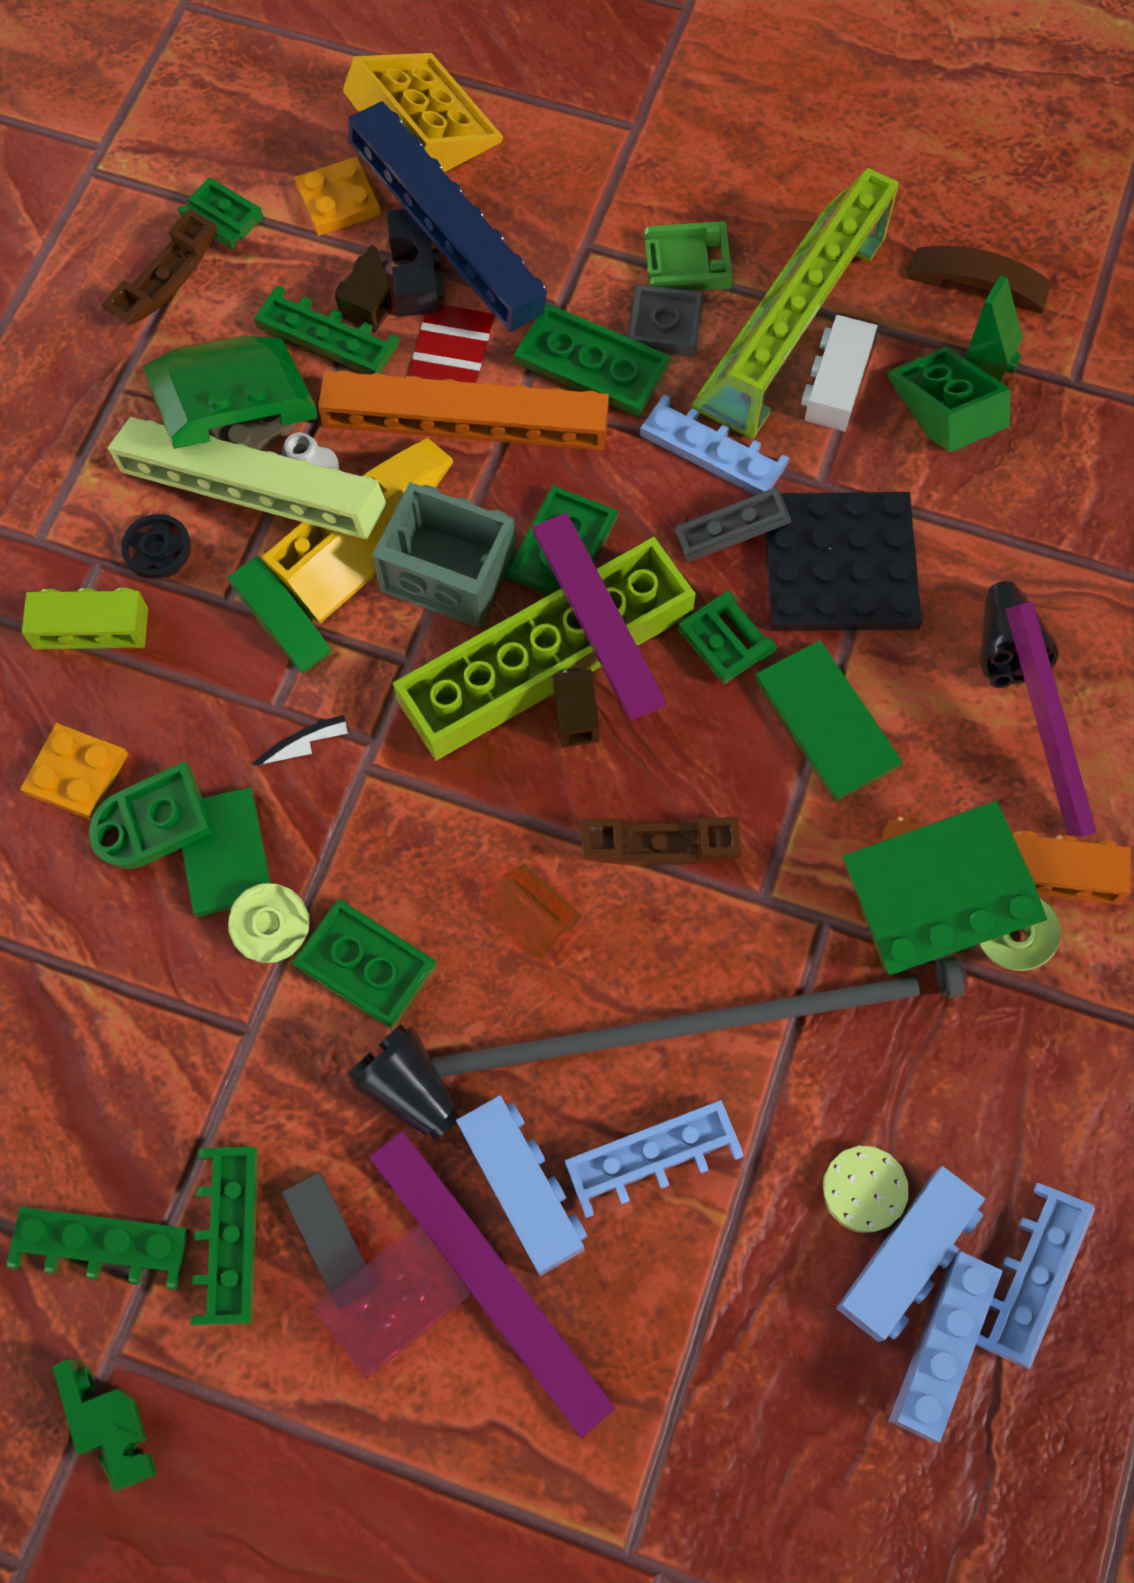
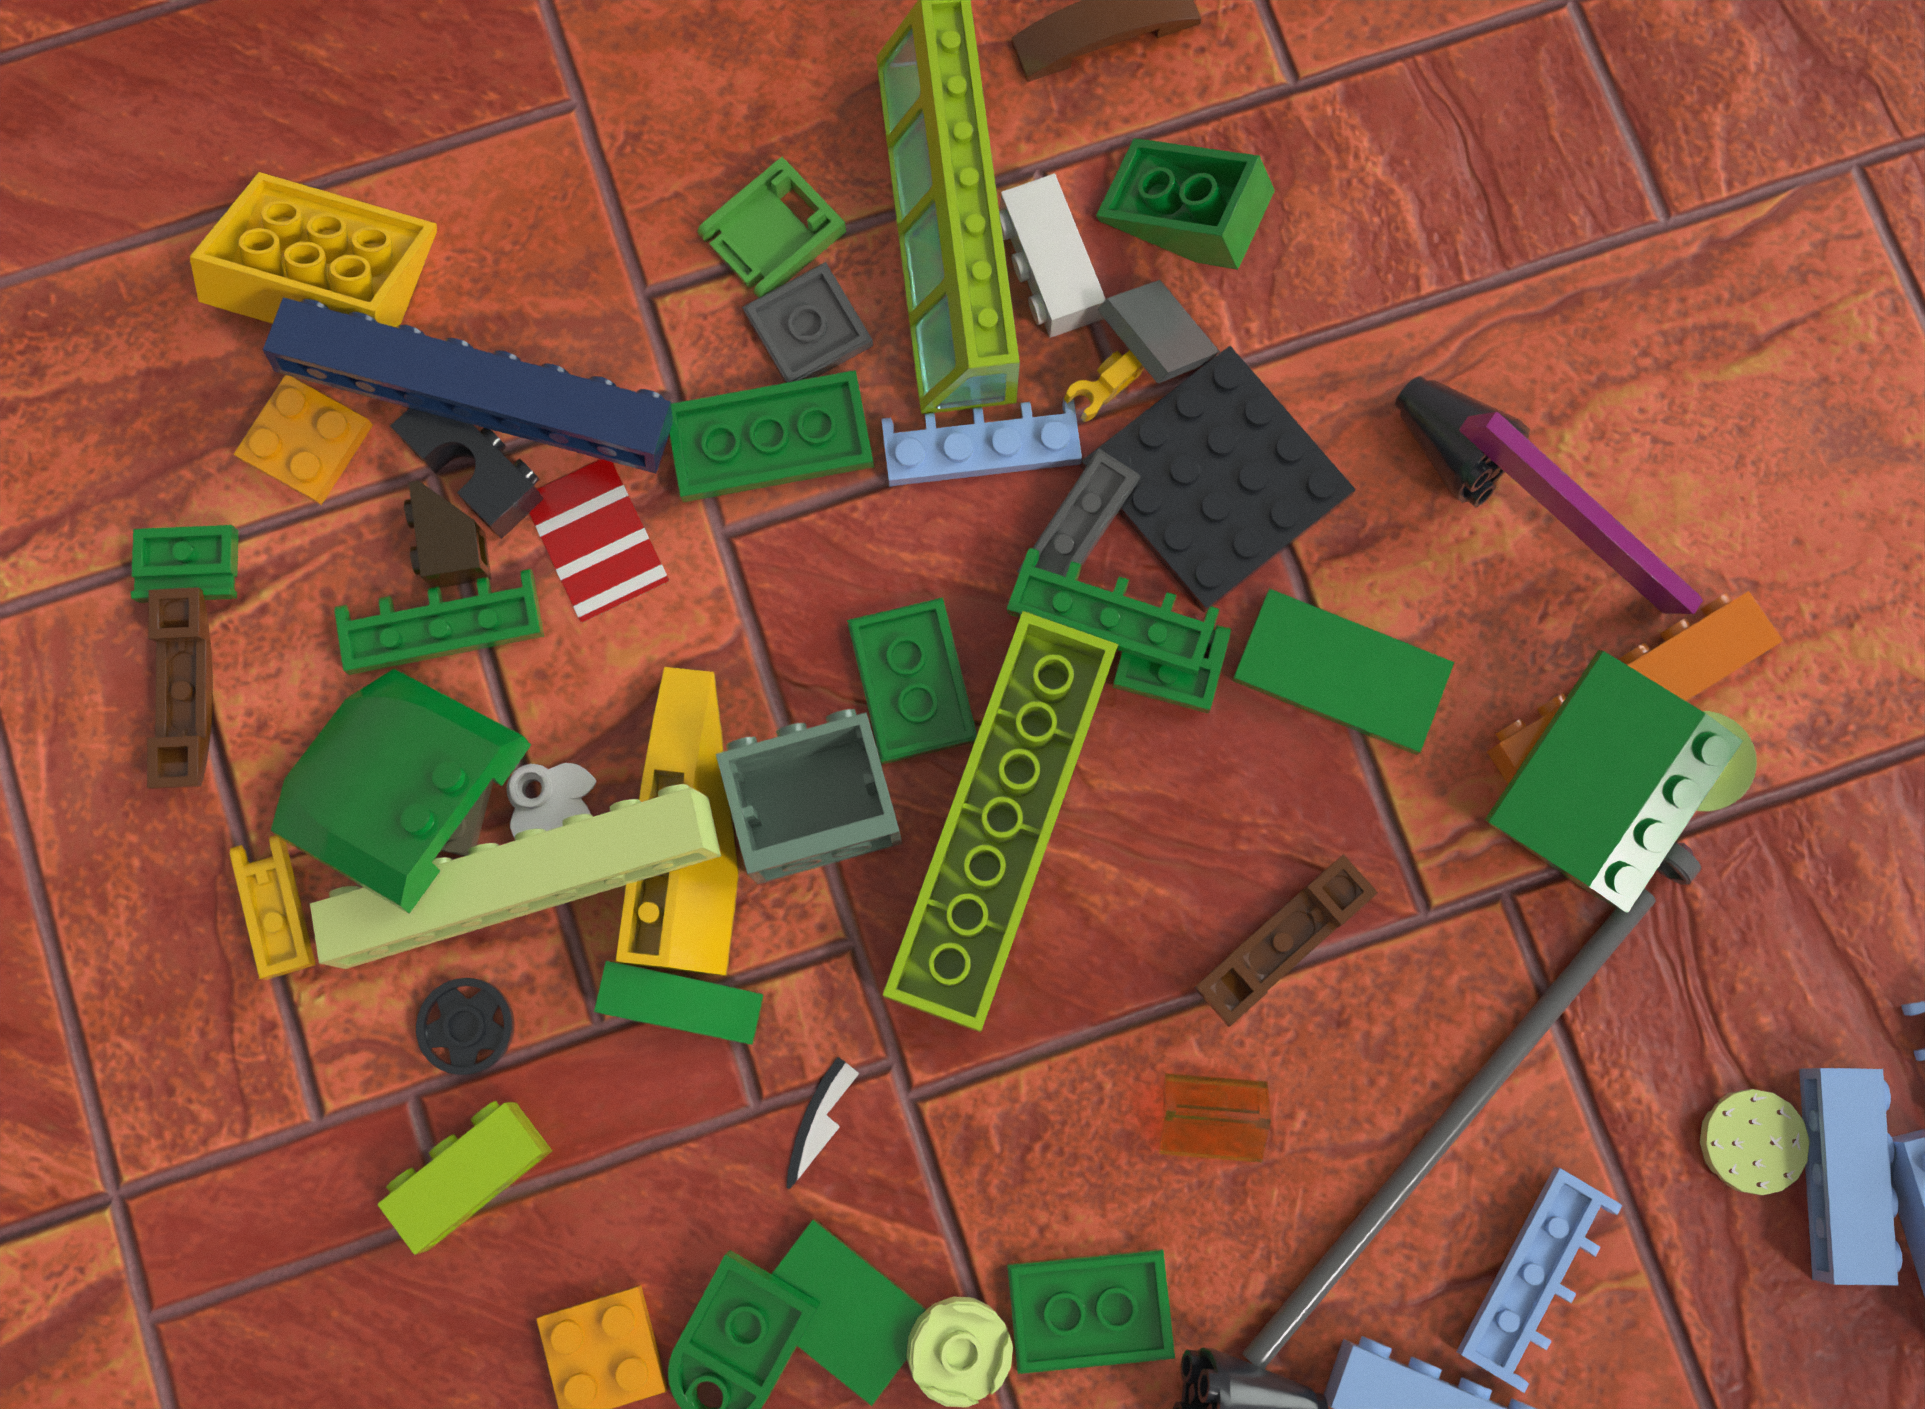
camera: 40 degrees left, 10 degrees up
orange brick [318,370,609,451] -> none
magenta tile [532,512,666,721] -> none
dark brown slope [552,668,599,748] -> none
green slope [965,275,1023,382] -> none
none -> yellow hinge [230,835,316,980]
none -> green hinge [1007,548,1220,676]
none -> yellow plate [1063,350,1144,422]
none -> dark grey tile [1098,280,1220,384]

